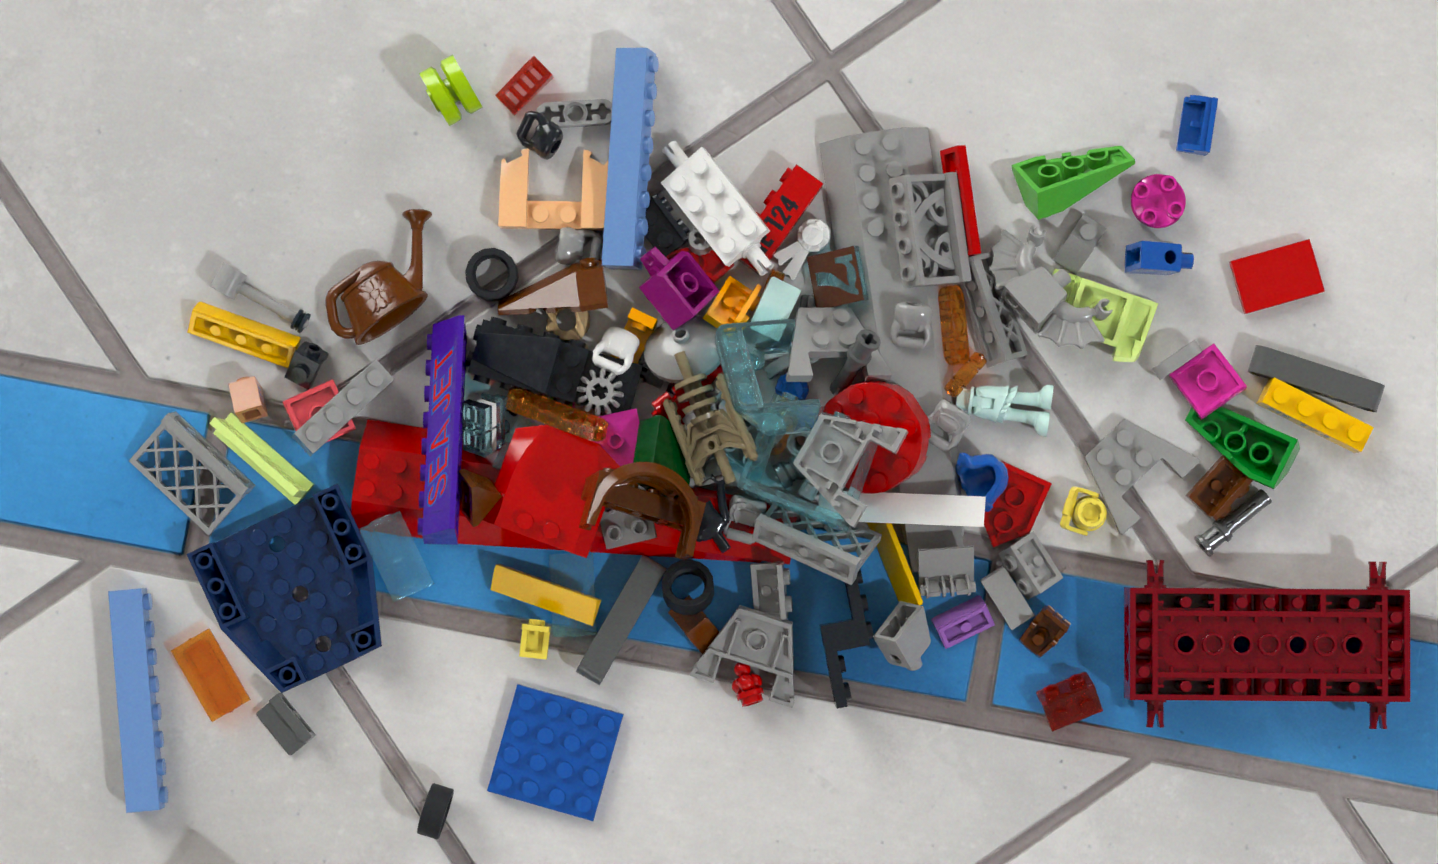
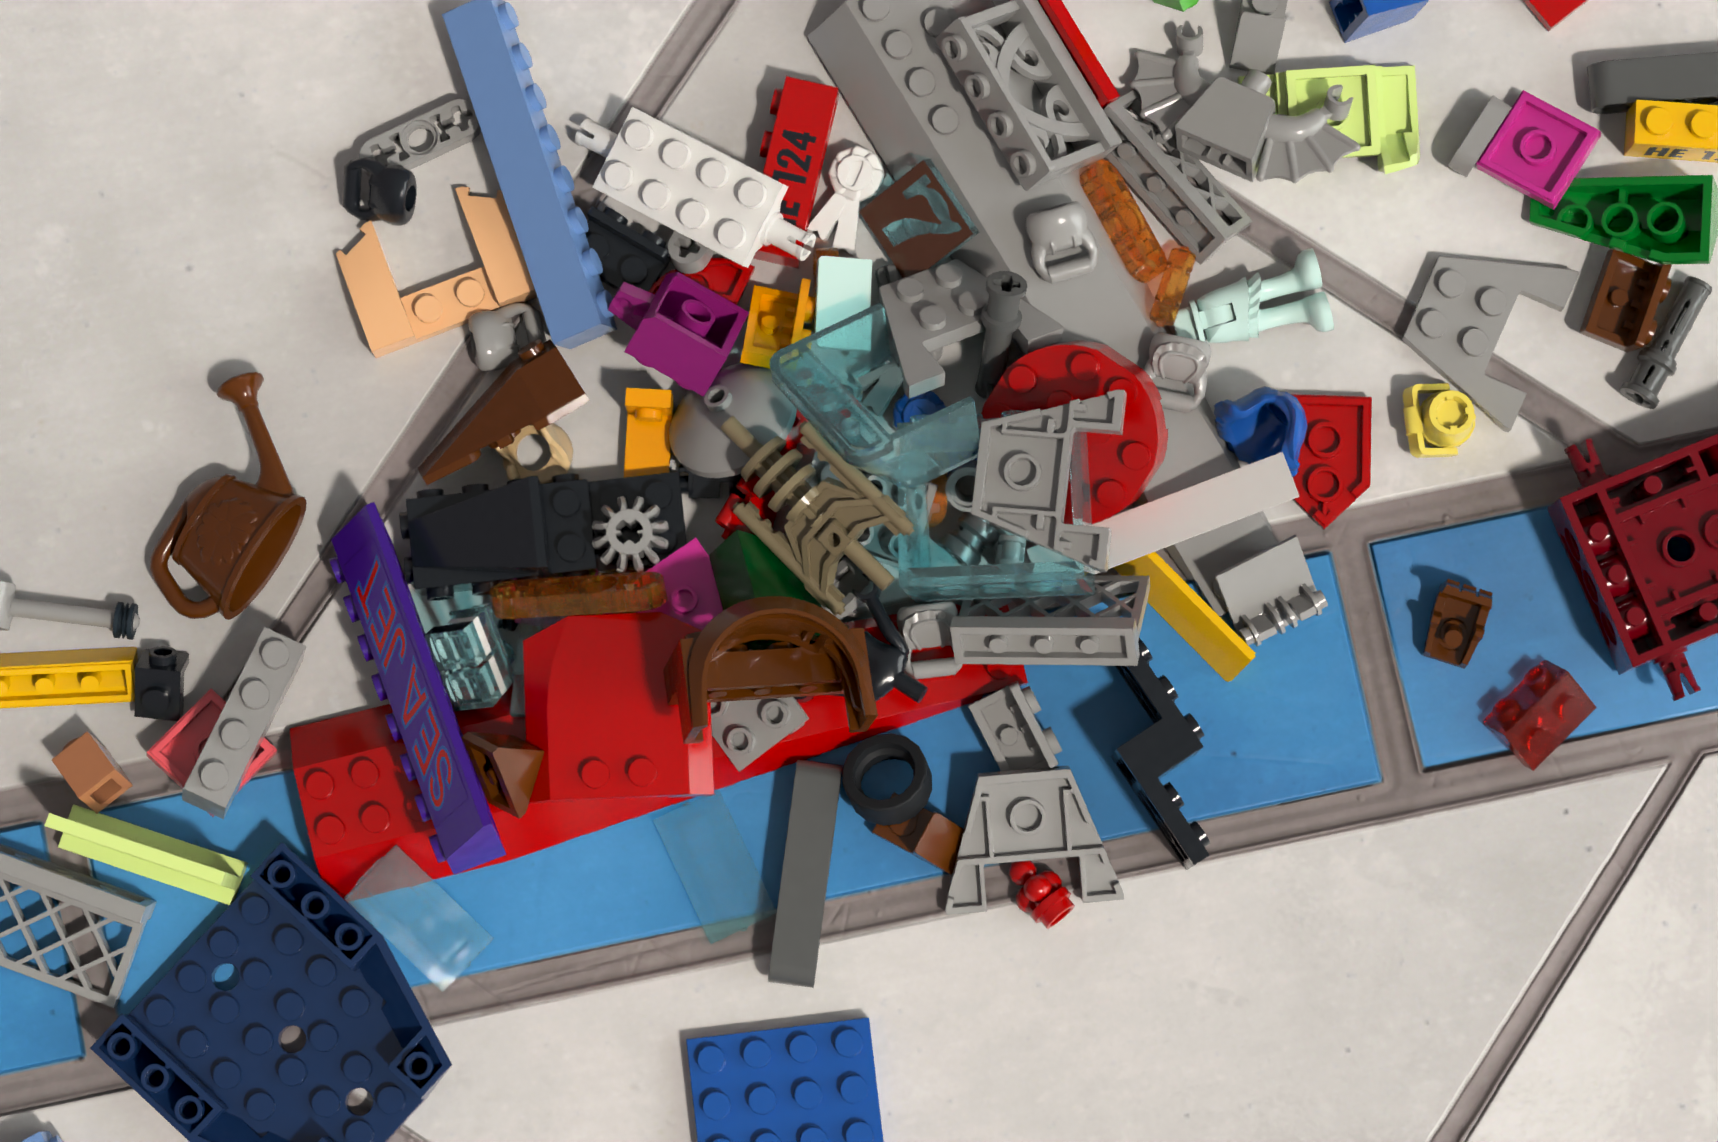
camera: 30 degrees left, 5 degrees down
lime wheel [419,54,483,126] -> none
black tyre [465,248,519,301] -> none
yellow slope [490,564,601,626] -> none
clear red slope [495,56,554,116] -> none
light yellow bracket [519,619,551,660] -> none
white piece [592,326,640,375] -> none
light grey torso [873,601,931,671] -> none
medium lavender slope [931,595,995,649] -> none
light grey slope [980,566,1035,630] -> none
light grey bracket [998,531,1063,599] -> none

